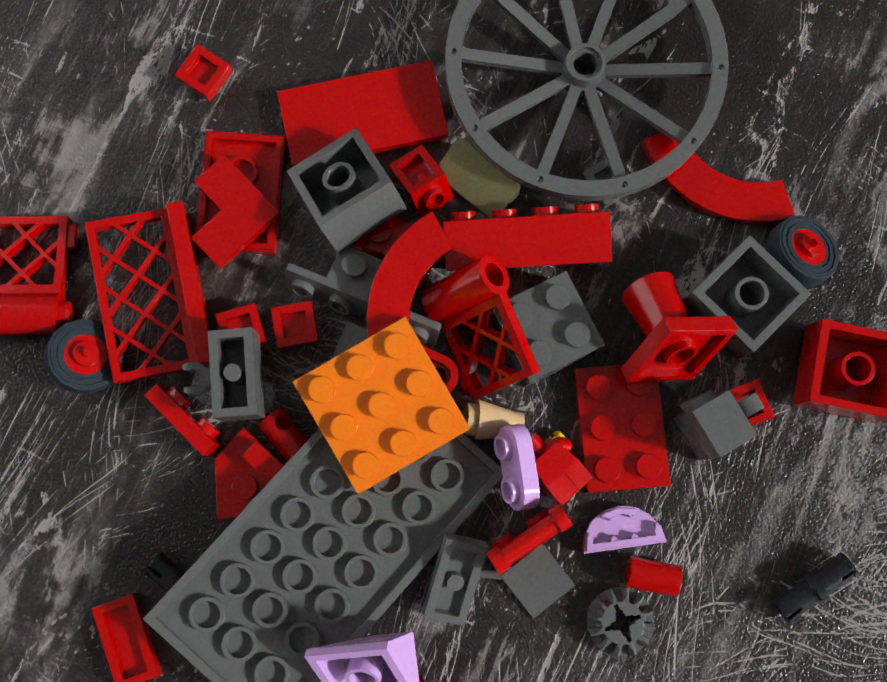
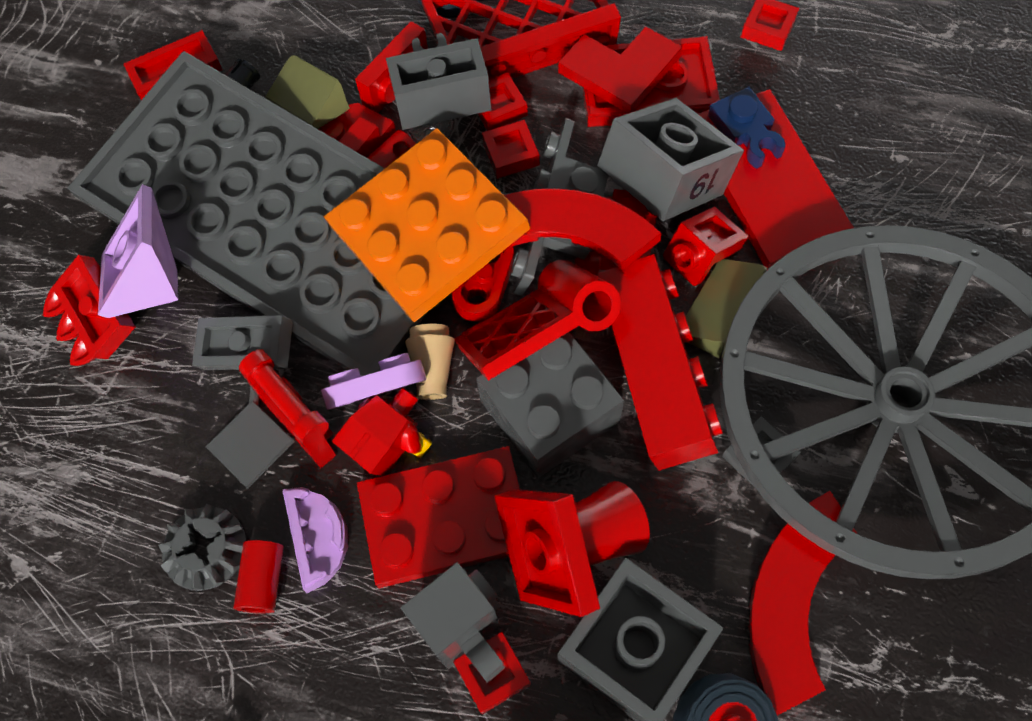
camera: 90 degrees right, 15 degrees down
none -> olive slope [266,55,349,129]
none -> dark blue plate [708,87,786,169]

